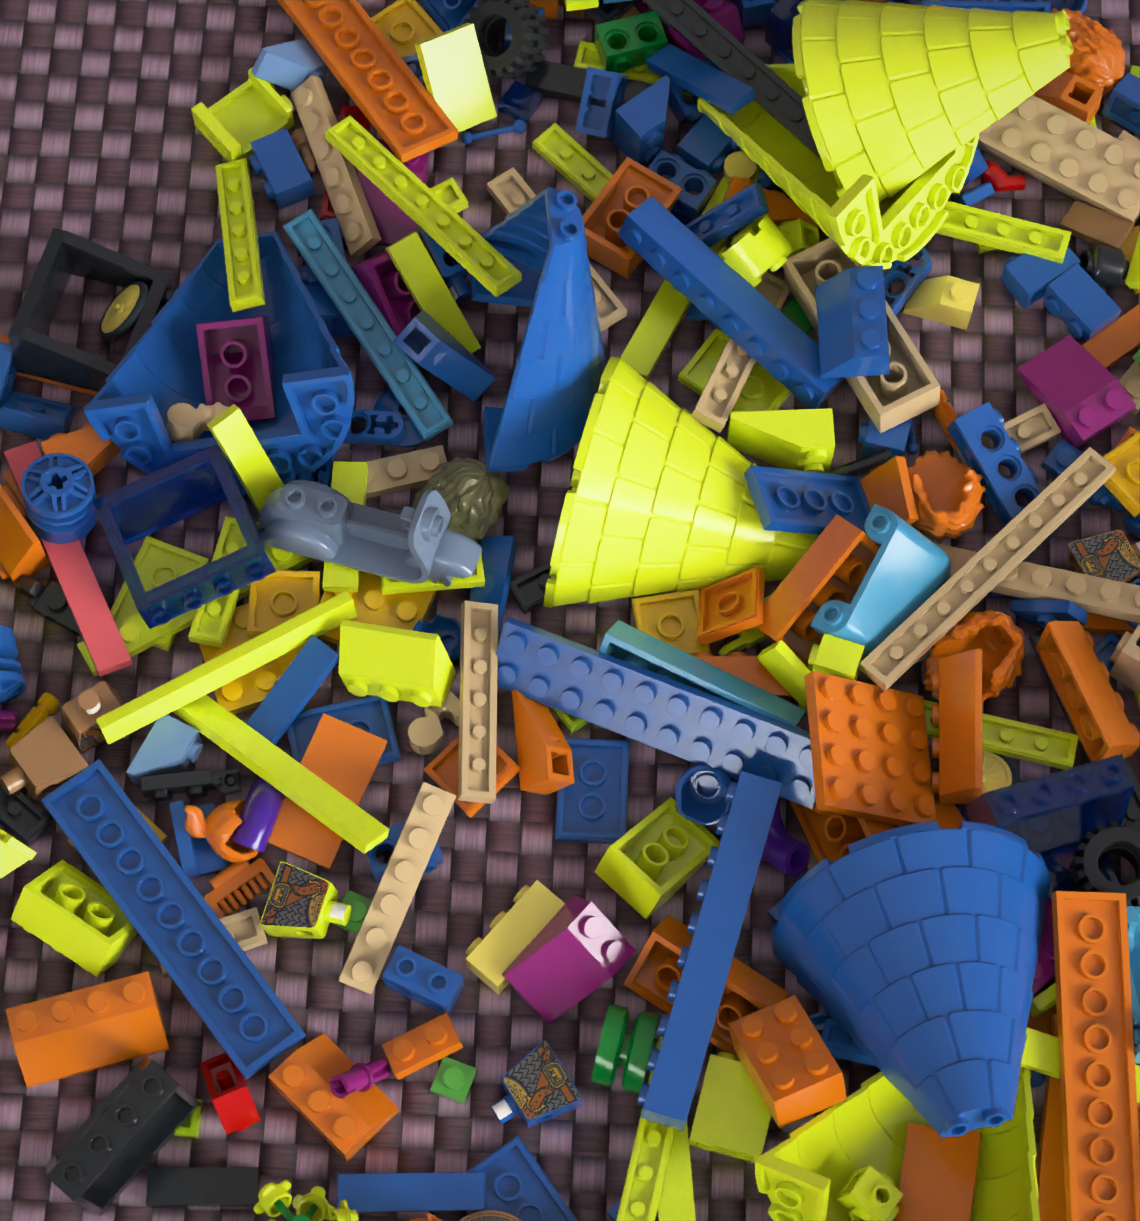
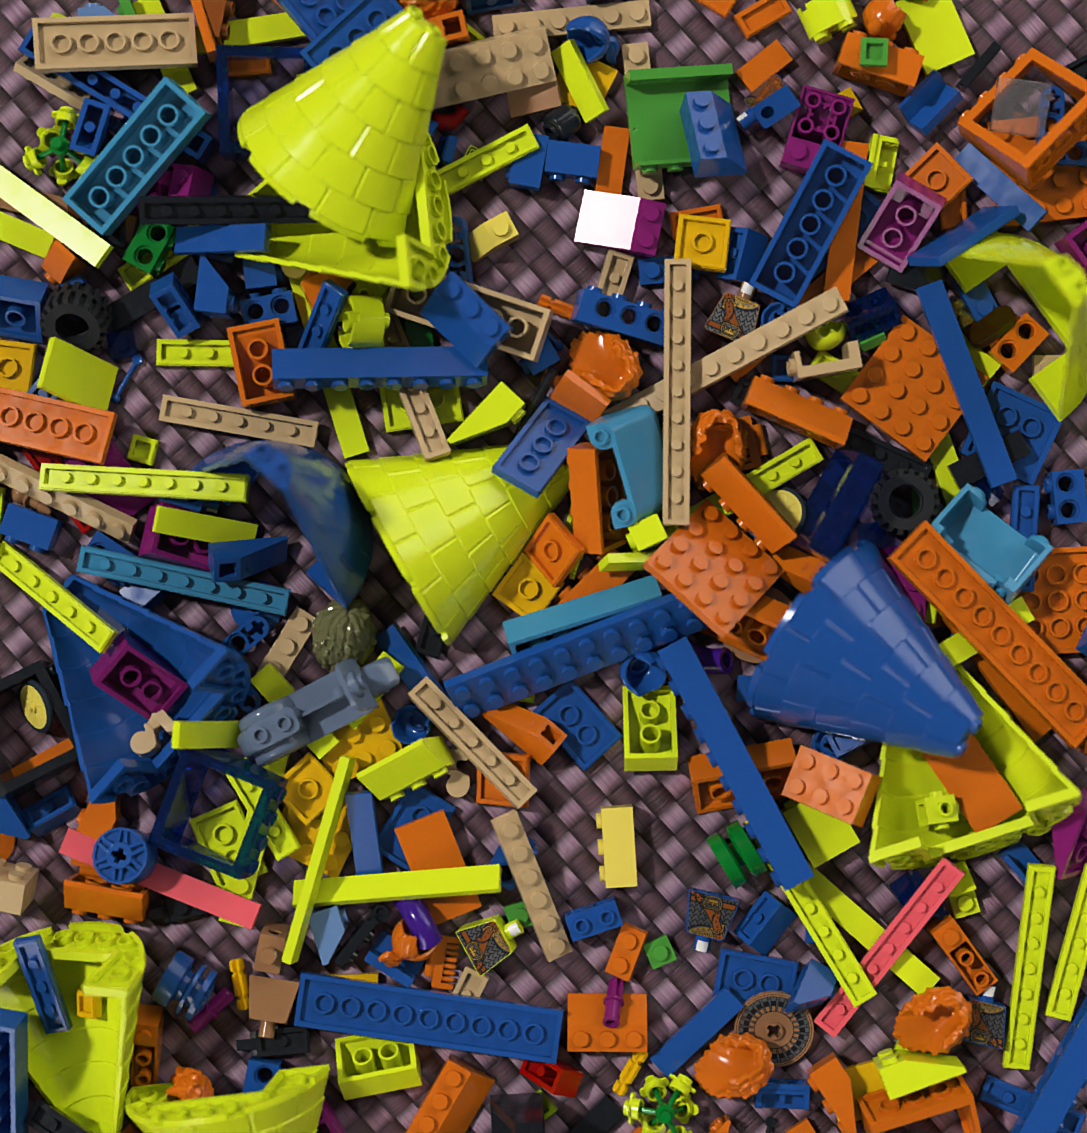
camera: 40 degrees left, 20 degrees up
magenta slope [501,896,636,1024] -> none
blue plate [1010,598,1088,627] -> none
none -> yellow axle [612,1052,648,1096]
none -> blue panel [733,890,796,956]
none -> orange piece [738,415,768,471]

